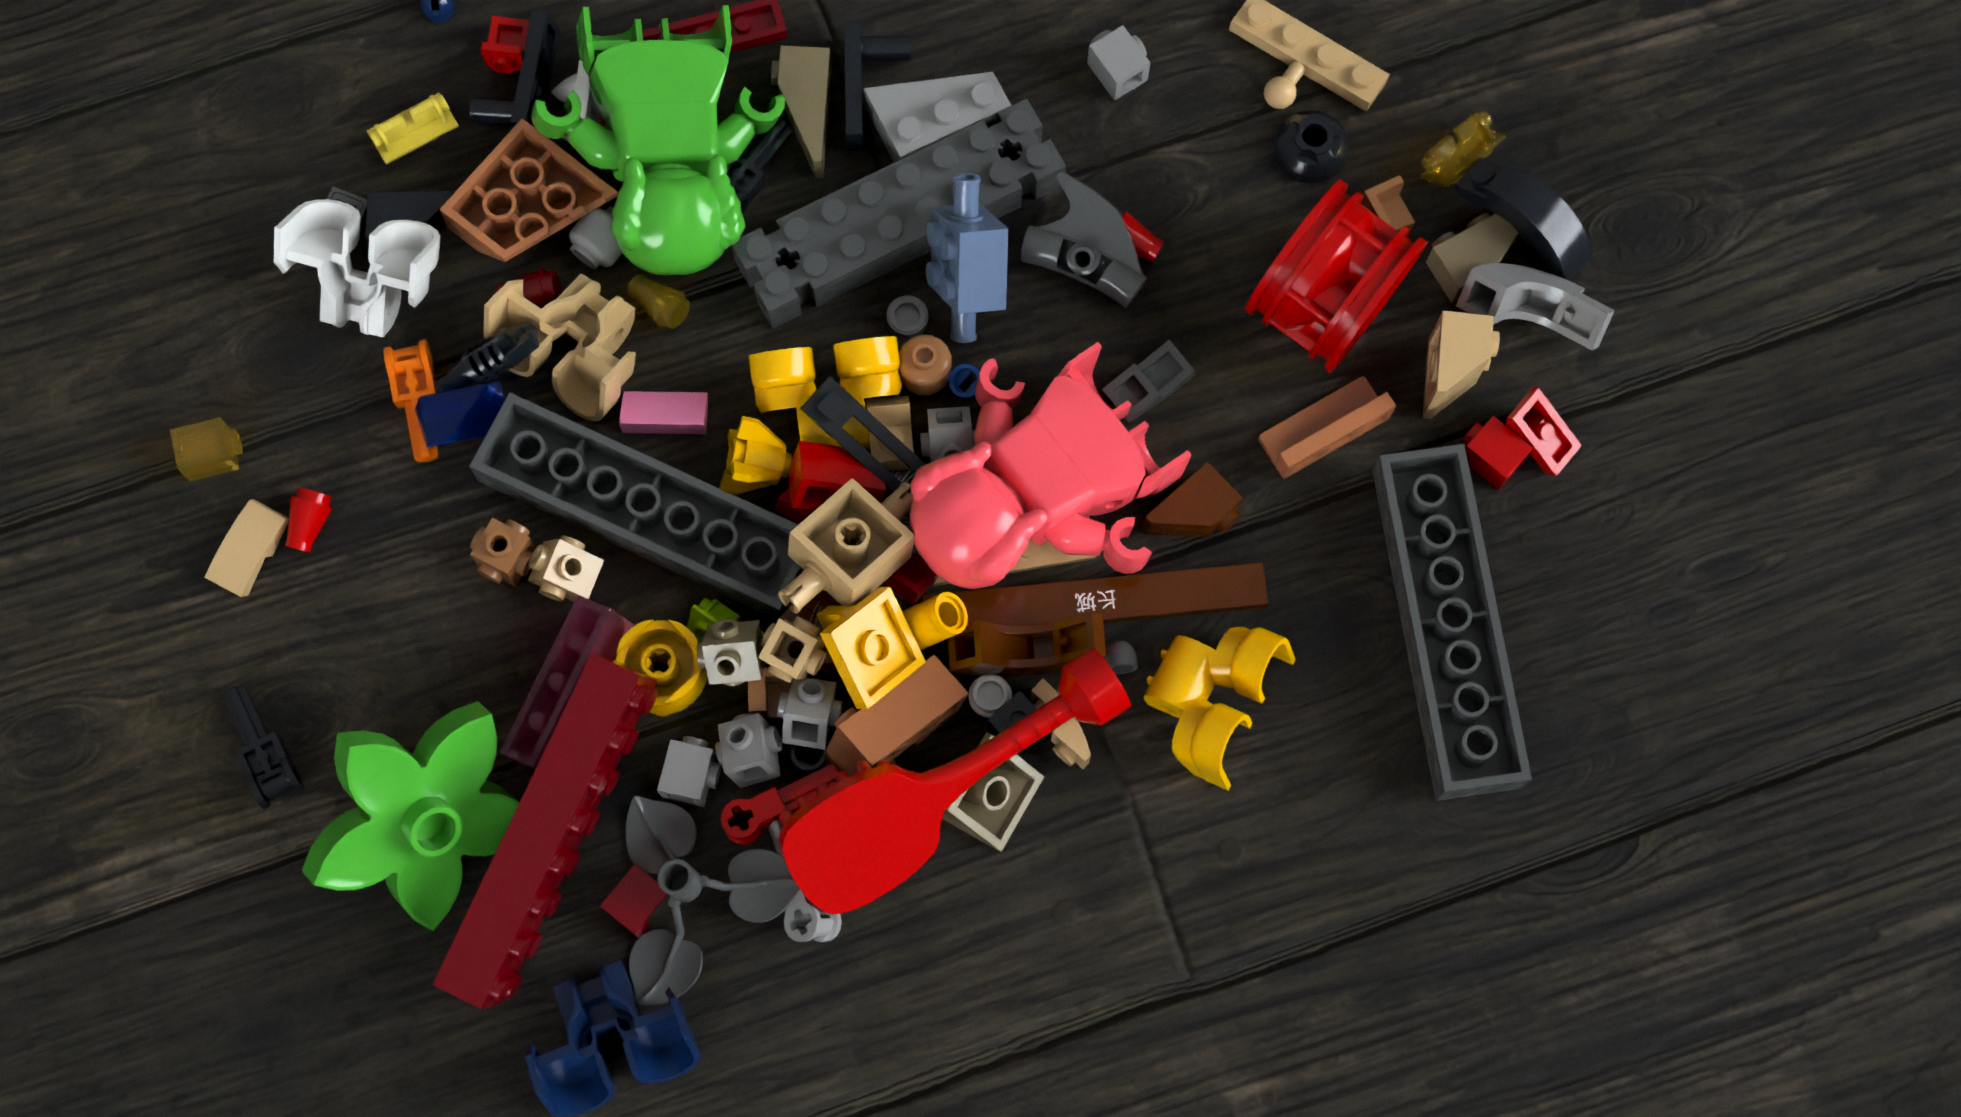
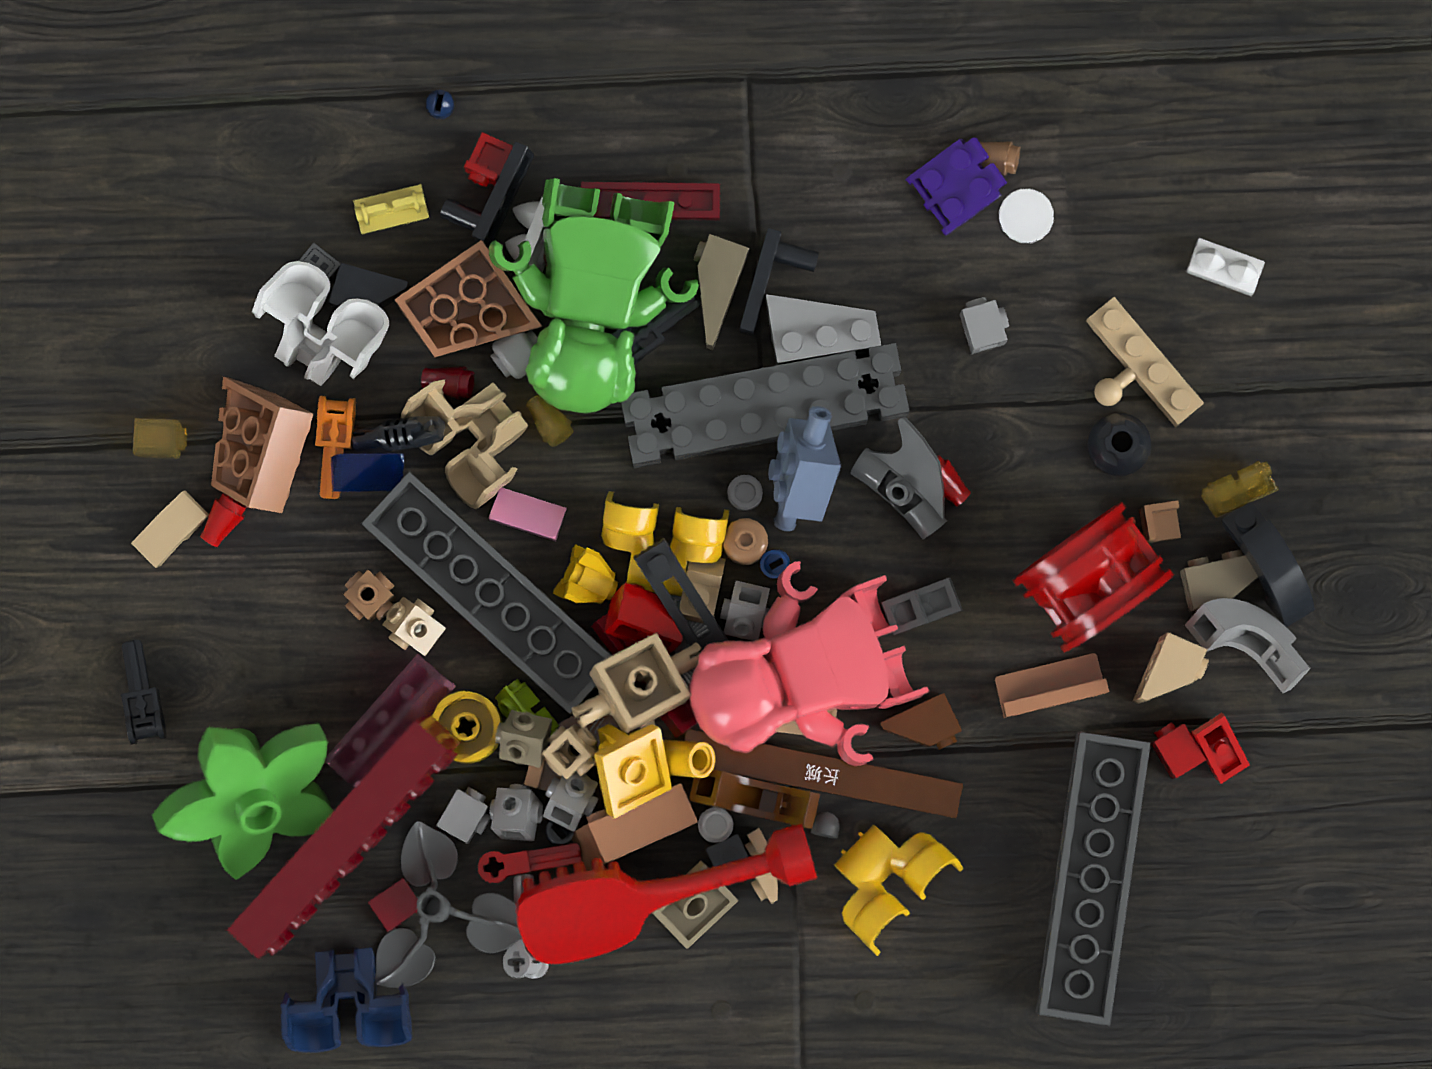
camera: 15 degrees right, 10 degrees up
none -> nougat wedge [211,377,313,513]

